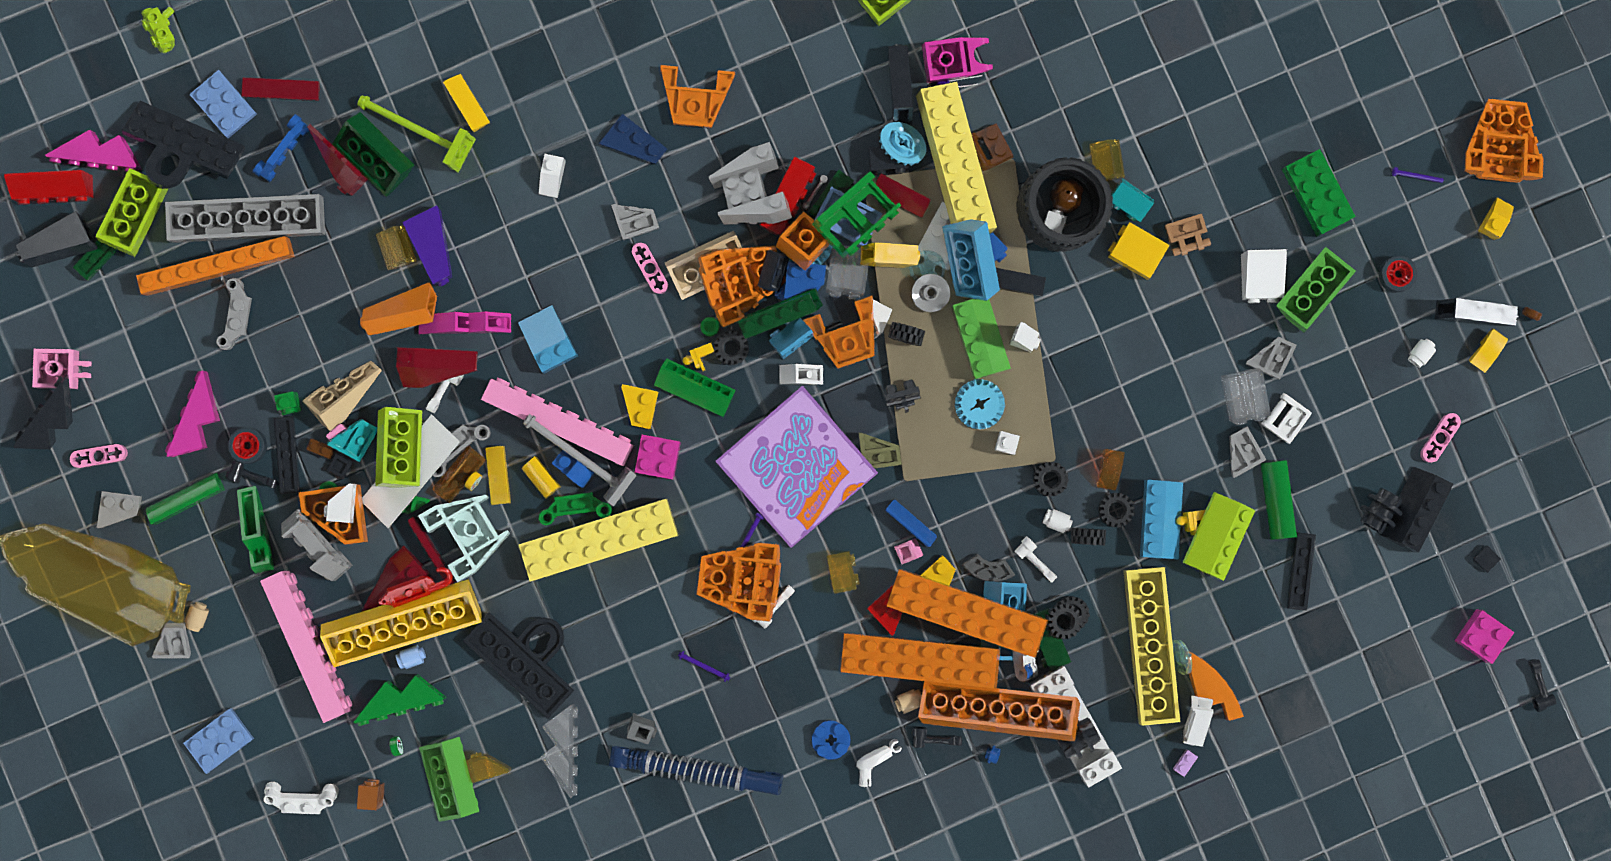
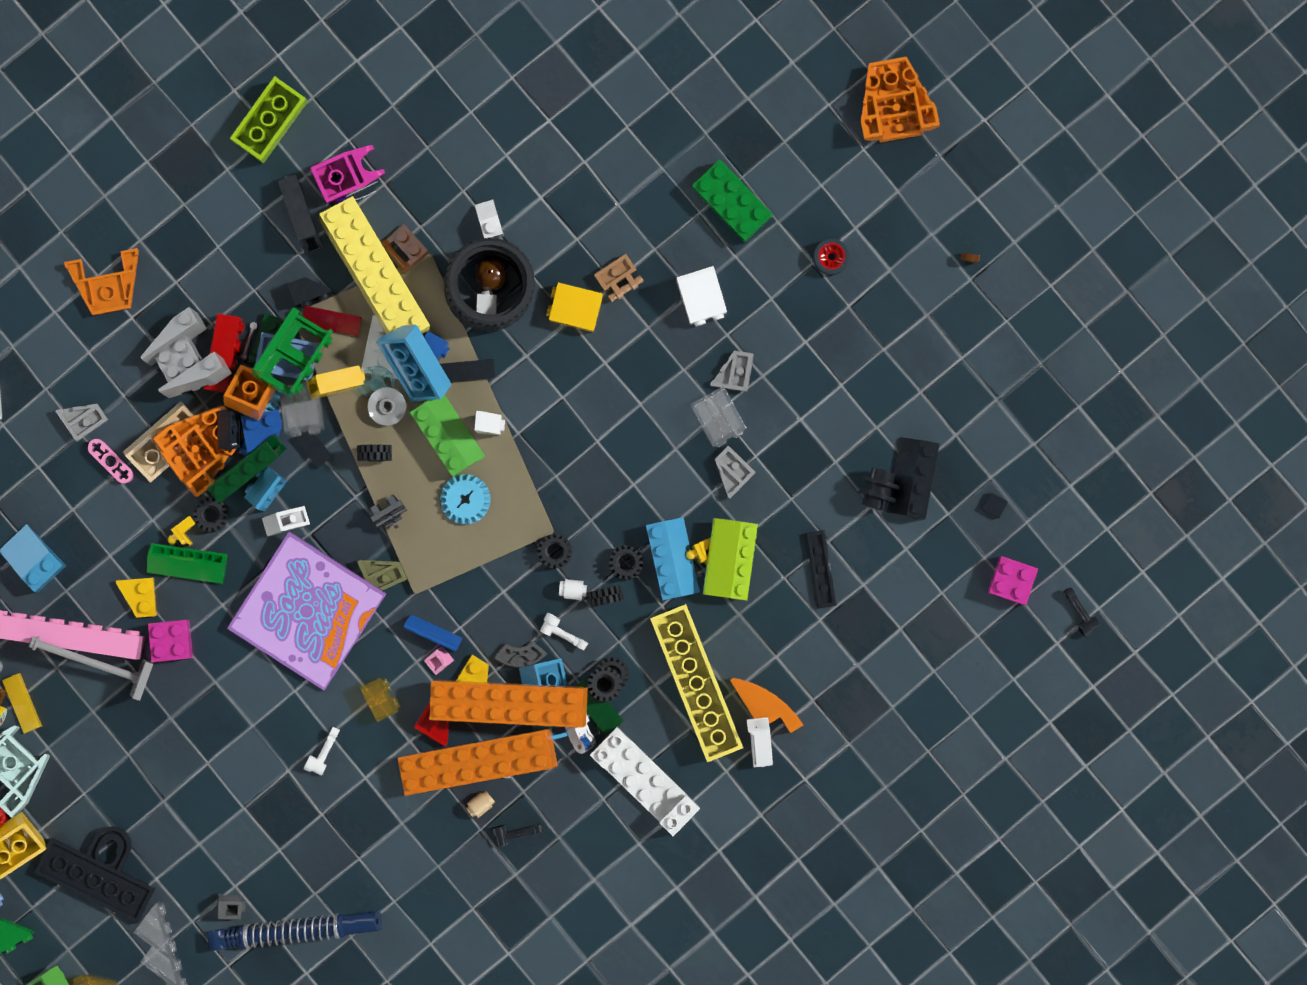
camera: 20 degrees left, 0 degrees up
light yellow brick [519,499,679,581] -> none
yellow brick [522,456,561,499] -> none
green plate [539,492,612,525] -> none
blue brick [552,450,595,488] -> none
dark blue wing [599,114,668,165] -> none
dark purple axle [678,651,730,682] -> none
orange wedge [697,543,781,622] -> none
green tile [700,317,720,337] -> none
dark purple piece [740,513,764,548] -> none
orange wing [803,296,875,368] -> none
blue plate [812,720,850,759] -> none
white arm [856,739,902,787] -> none
white slope [873,300,892,339] -> none
medium azure gear [879,122,926,166] -> none
orange brick [918,681,1080,741] -> none
blue plate [985,745,1000,764] -> none
white brick [995,431,1020,455] -> none
black piece [1056,717,1101,759] -> none
clear yellow brick [1090,139,1125,181] -> none
clear orange slope [1097,449,1125,490] -> none
teal brick [1111,178,1154,222] -> none
clear light blue wheel [1172,639,1192,675] -> none
lavender piece [1173,749,1198,777] -> none
white plate [1261,393,1312,444] -> none
green brick [1261,460,1297,540] -> none
bright green slope [1276,247,1356,333] -> none
dark purple piece [1392,167,1444,183] -> none
white brick [1408,339,1436,368] -> none
bright pink beam [1420,413,1461,463] -> none
slope [1435,298,1518,326] -> none
yellow slope [1469,328,1508,372] -> none
yellow slope [1478,197,1514,240] -> none
none -> white slope [475,200,504,239]

